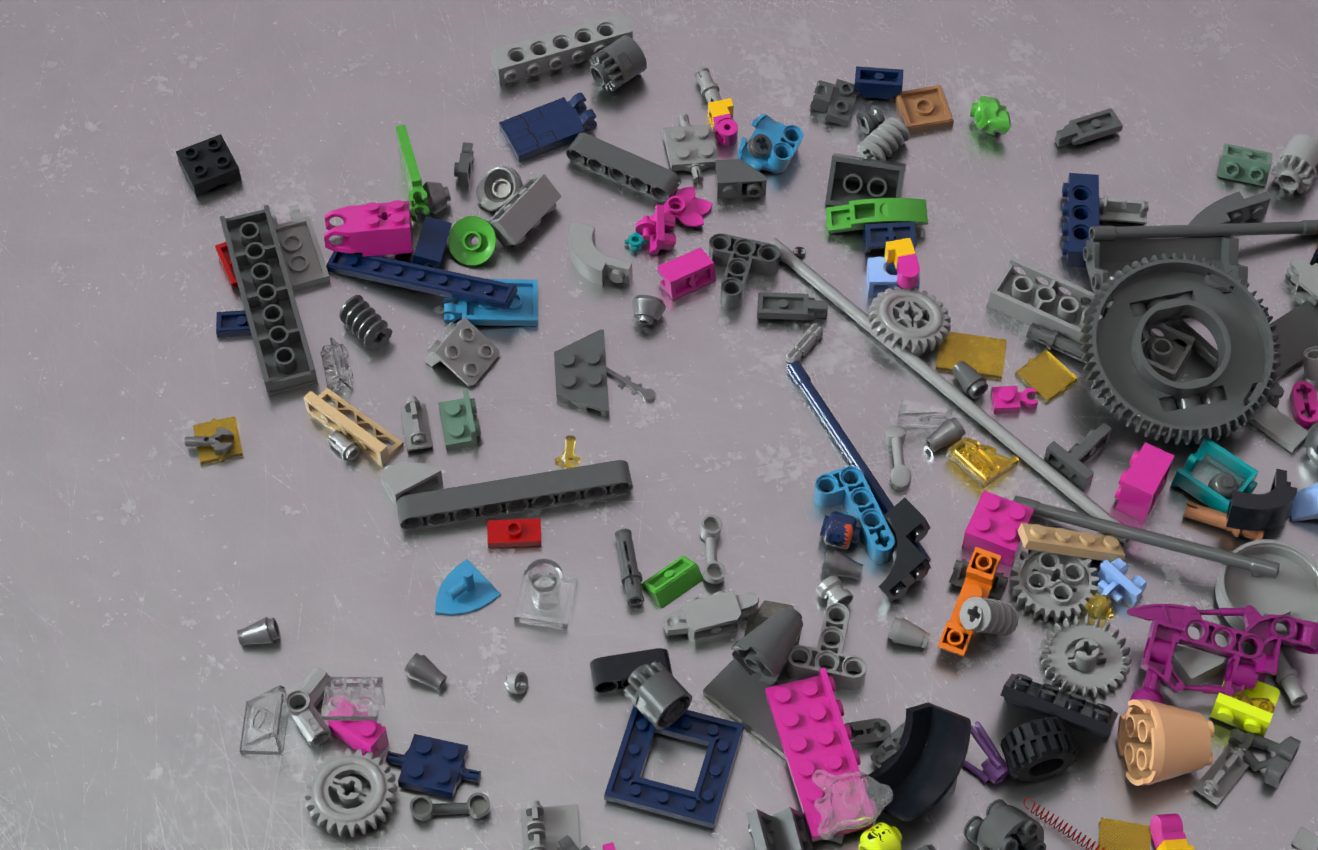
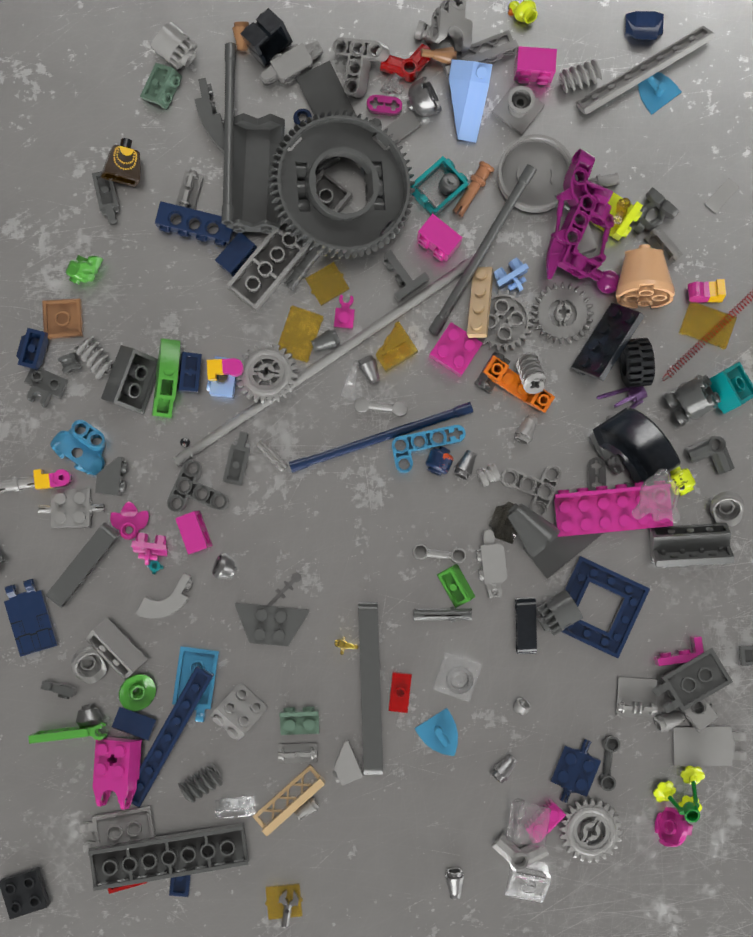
camera: 85 degrees left, 30 degrees up
dark grey bush [747,134,772,159] -> none
black arch [878,497,931,603] -> none
clear yellow plate [1085,592,1114,620] -> none
black arch [1226,469,1297,531] -> none
none -> dark brown torso [100,138,140,187]
none -> dark blue hinge [215,233,257,277]

